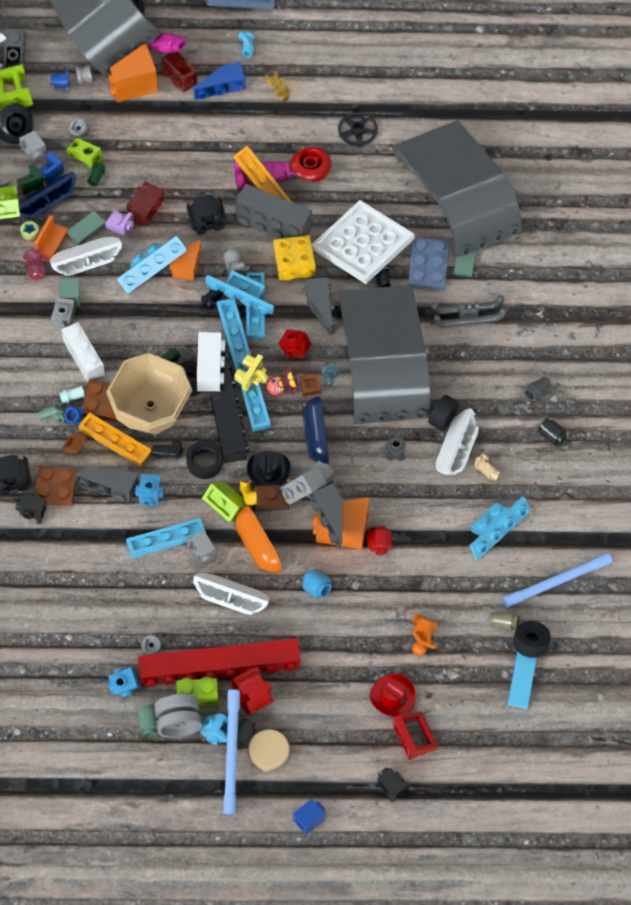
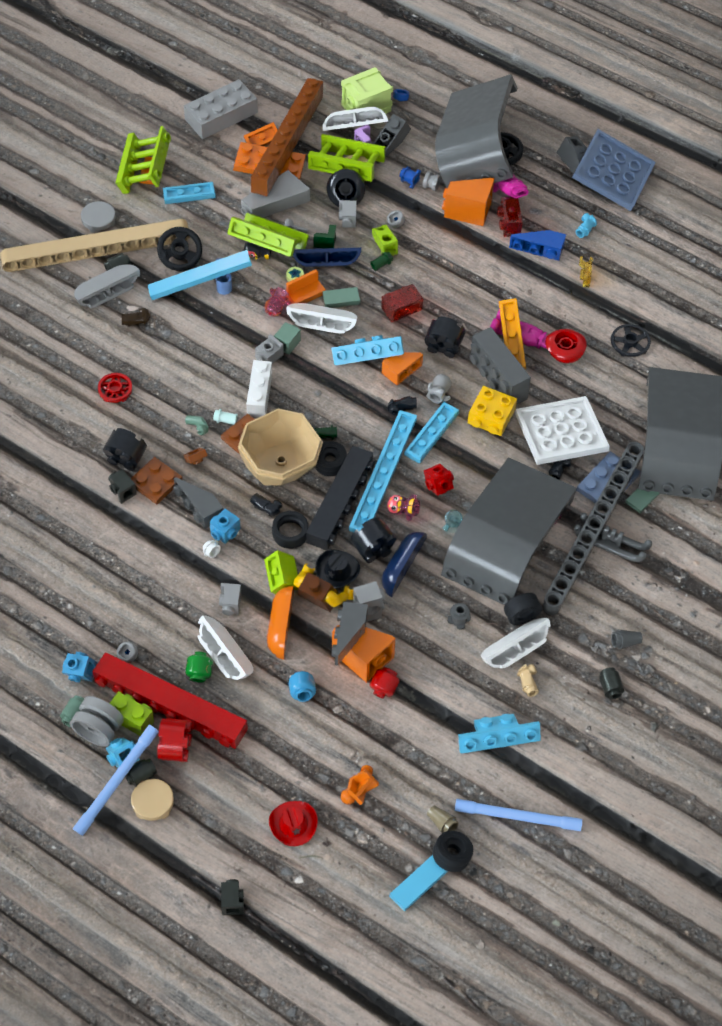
camera: 35 degrees right, 5 degrees down
blue panel [38,151,64,184] -> none
blue plate [65,406,84,426] -> none
light orange plate [78,412,152,467] -> none
lavender bracket [105,210,134,236] -> none
medium azure tile [126,518,206,558] -> none
white brick [197,332,225,391] -> none
medium azure bracket [205,270,274,315] -> none
light yellow hips [234,354,268,391] -> none
light grey brick [279,466,327,505] -> none
blue brick [293,798,325,835] -> none
dark orange plate [300,374,322,396] -> none
dark grey slope [305,277,336,335] -> none
red tile [392,711,438,760] -> none
none -> green head [185,651,213,683]
none -> white plate [203,540,221,558]
none -> black brick [351,517,397,563]
none -> dark grey beam [542,442,644,615]

